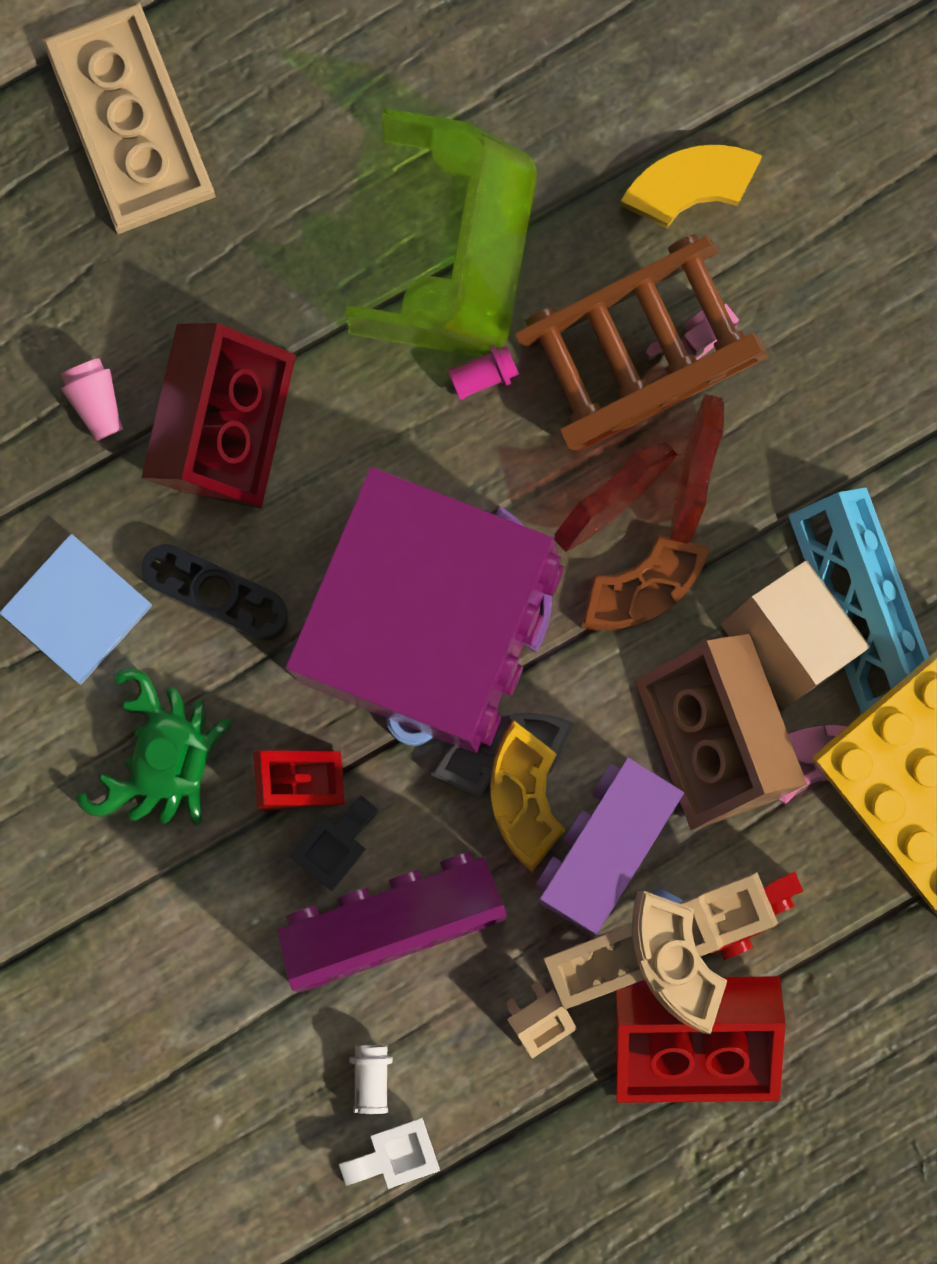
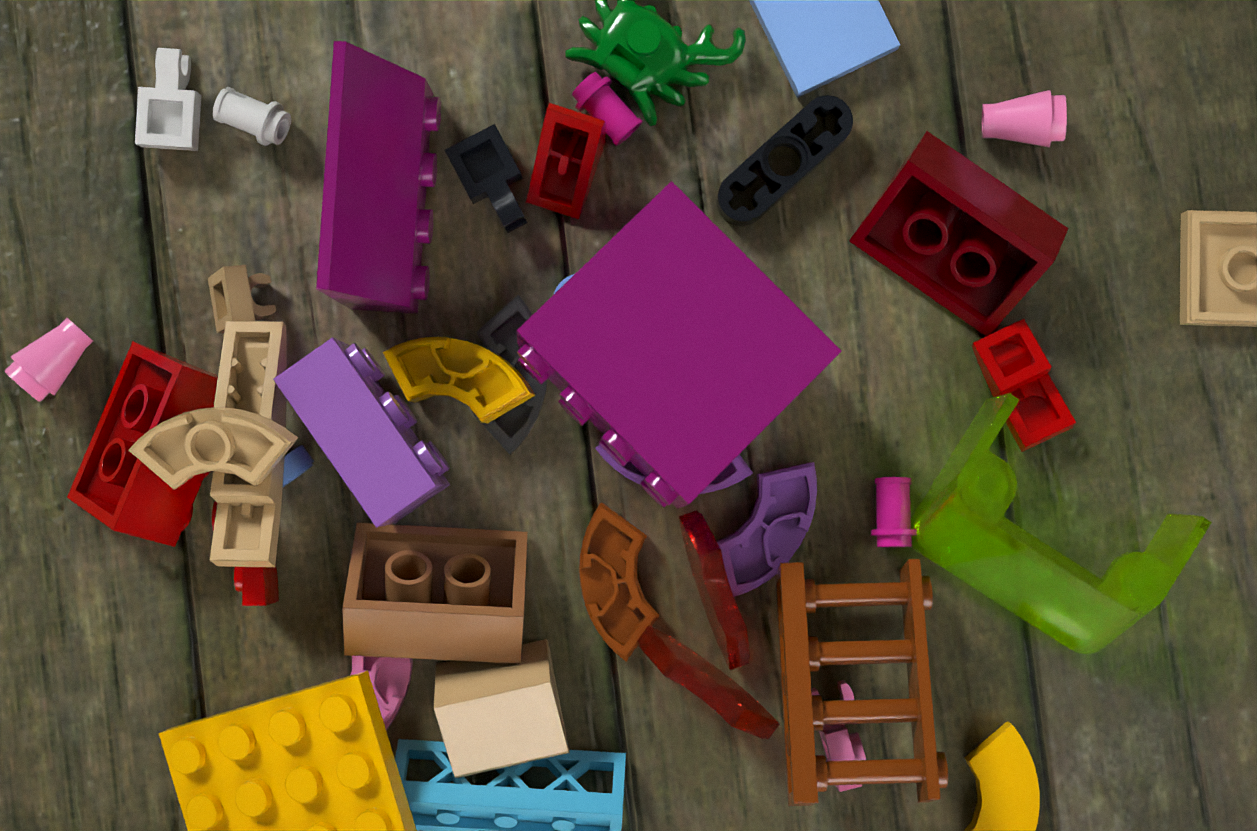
camera: 115 degrees right, 5 degrees up
none -> bright pink cone [5,318,93,402]
none -> dark pink pin [572,72,643,146]
none -> medium lavender tile [715,462,817,598]
none -> red slope [972,319,1076,452]

